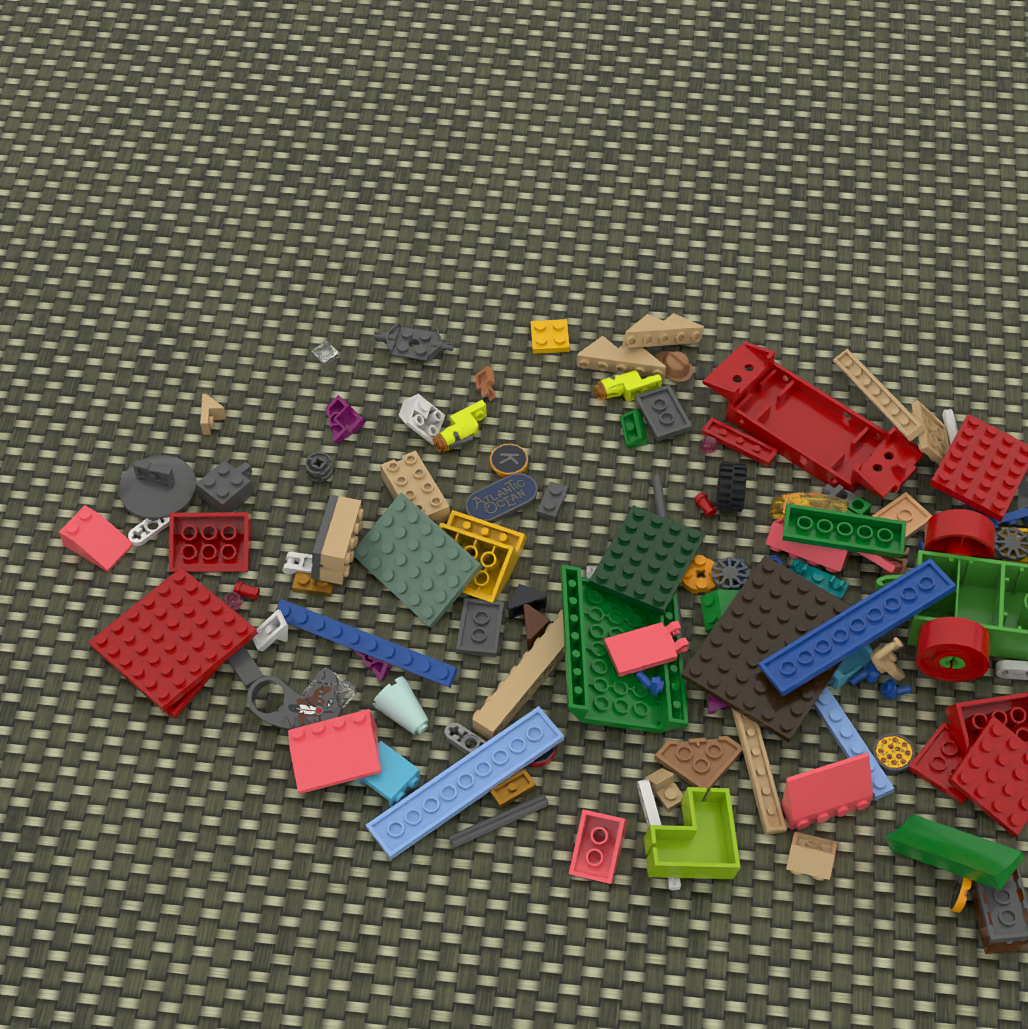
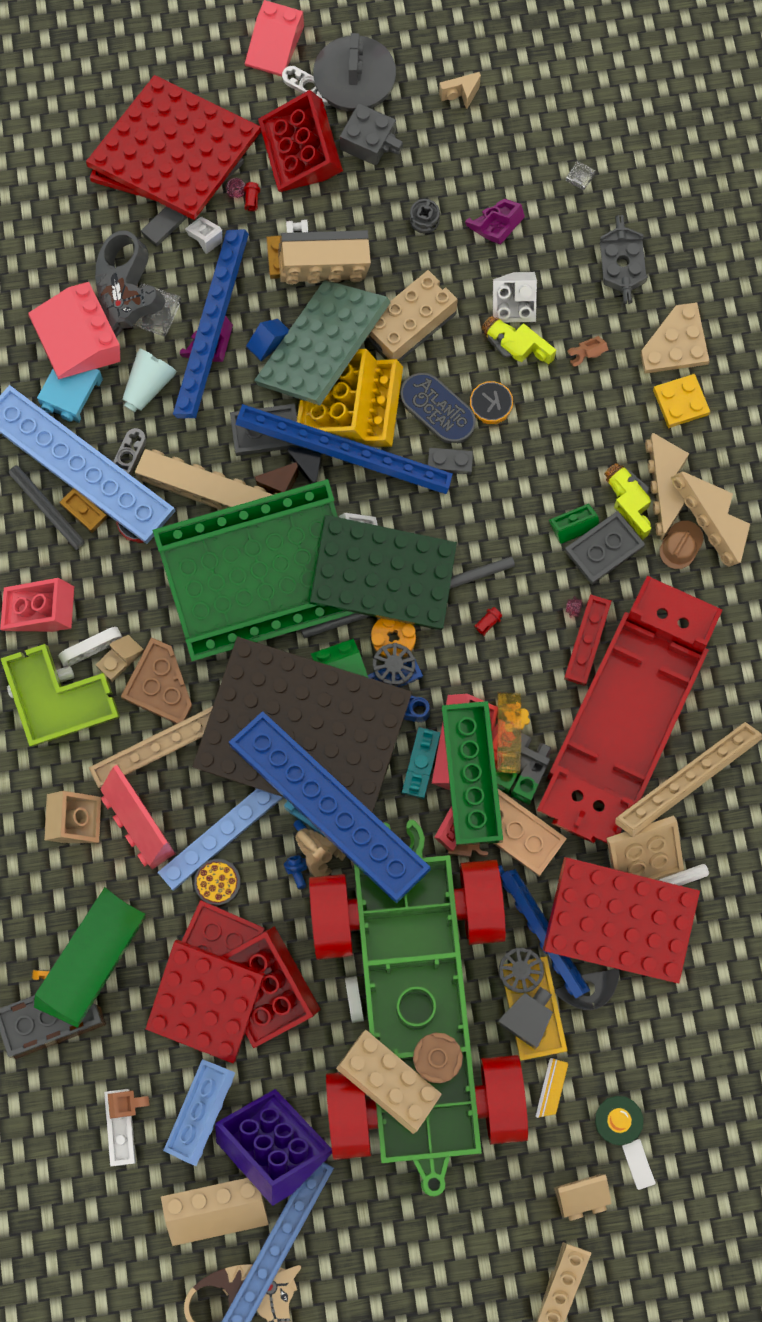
camera: 75 degrees right, 20 degrees up
coral tile [604,621,689,677] -> none
blue plate [636,671,664,696] -> none
black tyre [716,462,747,512] -> none
none -> blue plate [235,404,452,494]
none -> blue slope [246,319,289,361]
none -> tan plate [640,303,709,374]

